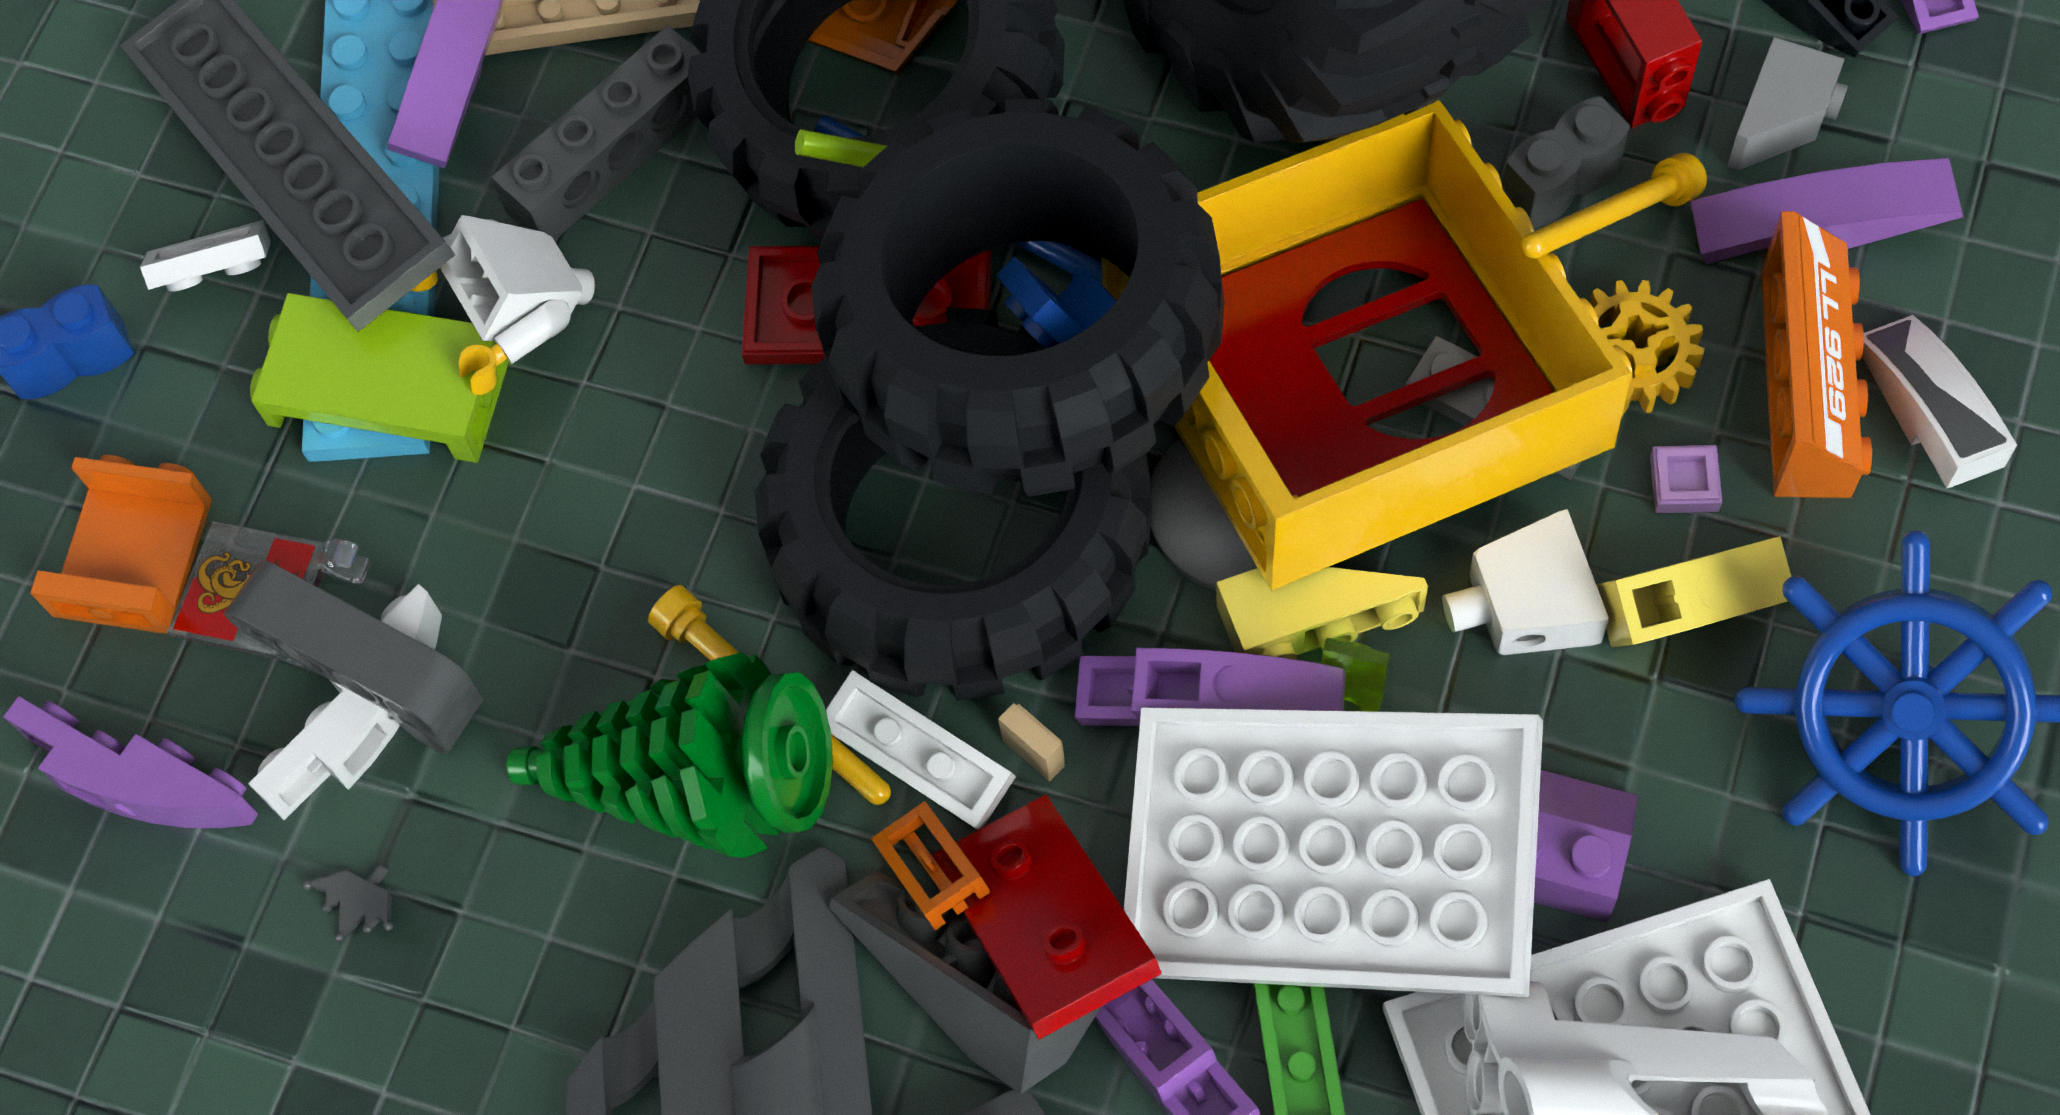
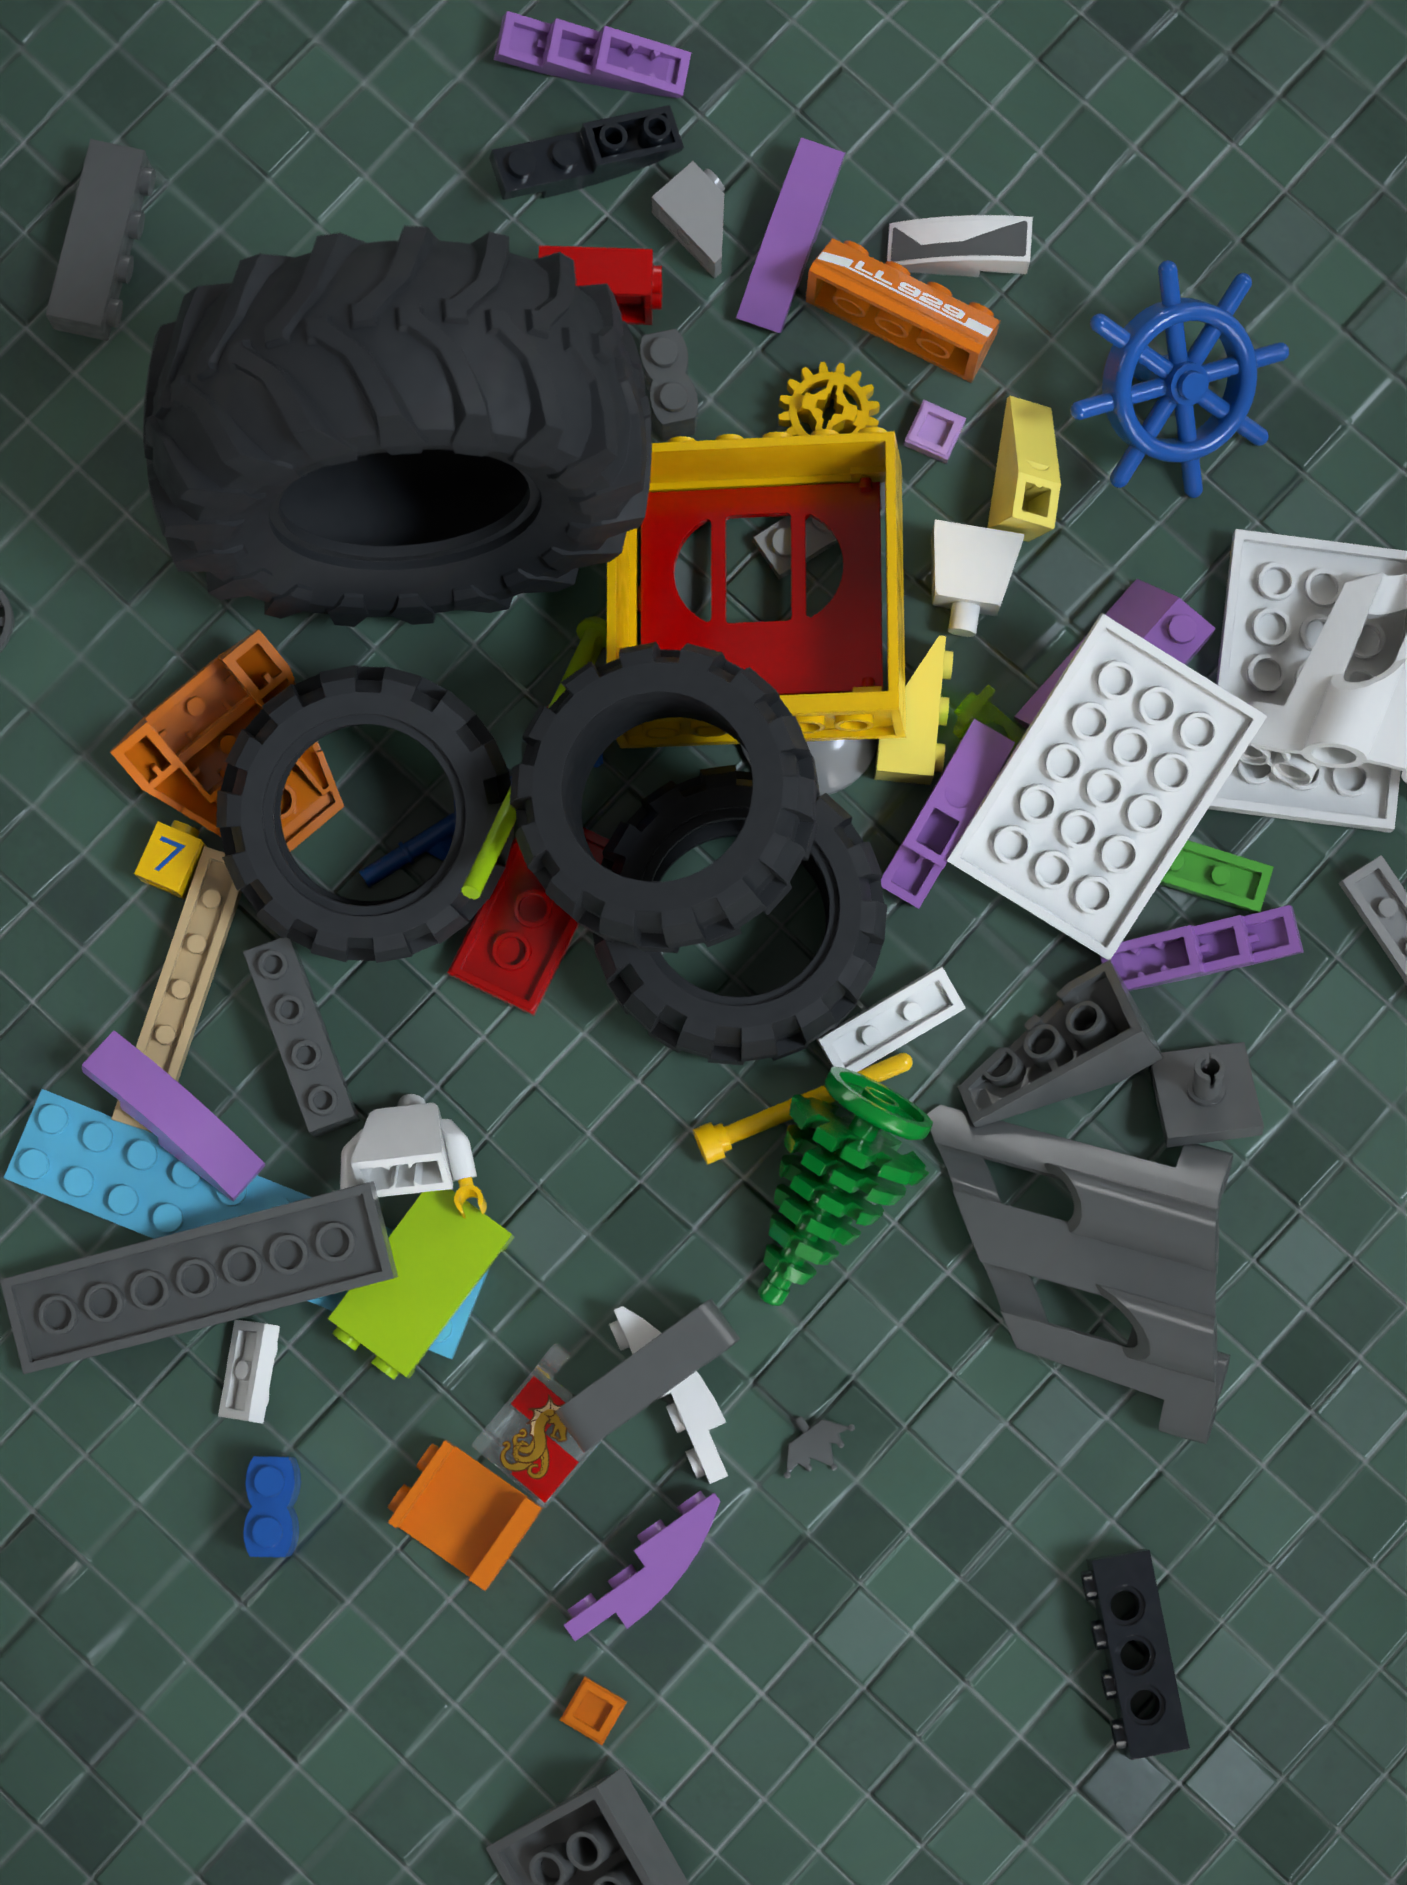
camera: 75 degrees left, 15 degrees up
orange tile [871,801,990,931] -> none
red plate [931,794,1162,1040] -> none
blue bracket [996,256,1117,348] -> none
tan tile [998,703,1065,782] -> none
yellow piece [1521,153,1707,259] -> none

